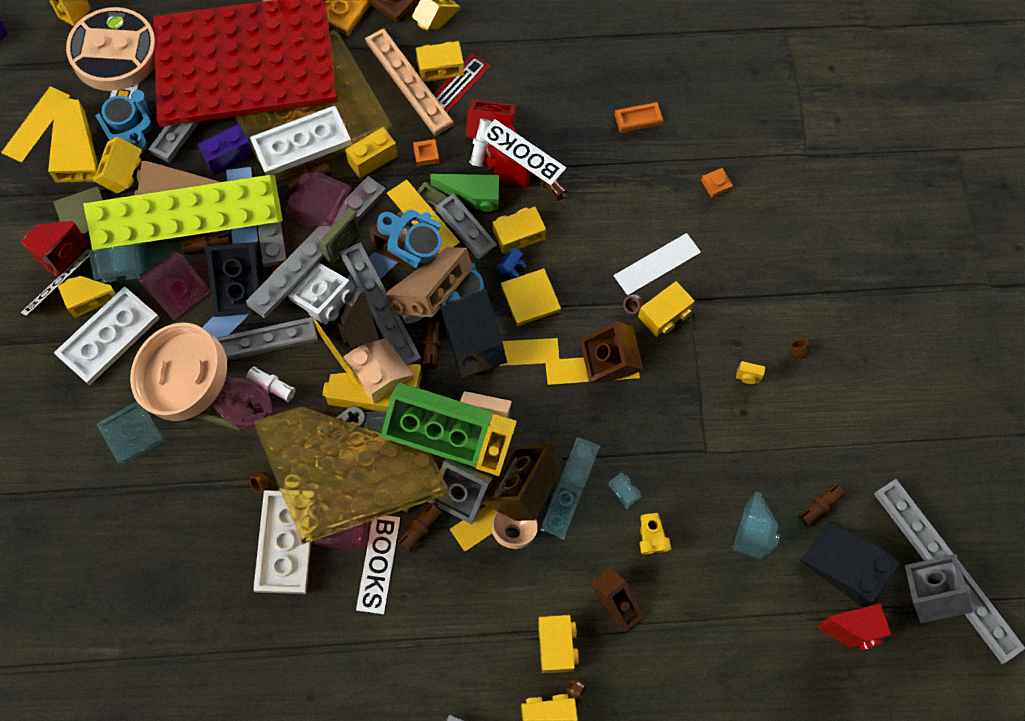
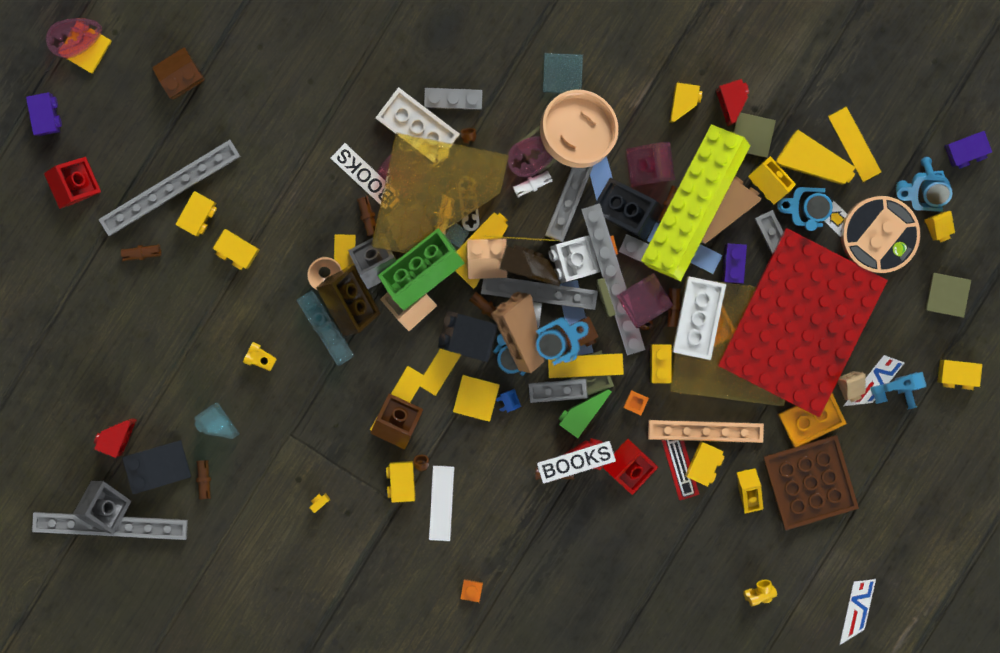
camera: 130 degrees right, 20 degrees up
white sticker [21,250,94,316] -> none
white plate [54,287,160,386] -> none
clear light blue slope [88,242,147,283] -> none
white pin [469,119,493,167] -> none
yellow brick [475,413,517,476] -> none
yellow brick [493,207,546,255] -> none
reddish brown hinge [565,679,587,703] -> none
reddish brown slope [590,568,645,632] -> none
clear light blue piece [608,472,641,509] -> none
orange tile [615,102,663,133] -> none
reddish brown hinge [790,339,810,359] -> none
none -> light grey plate [424,88,482,110]
none -> dark azure piece [896,157,953,212]

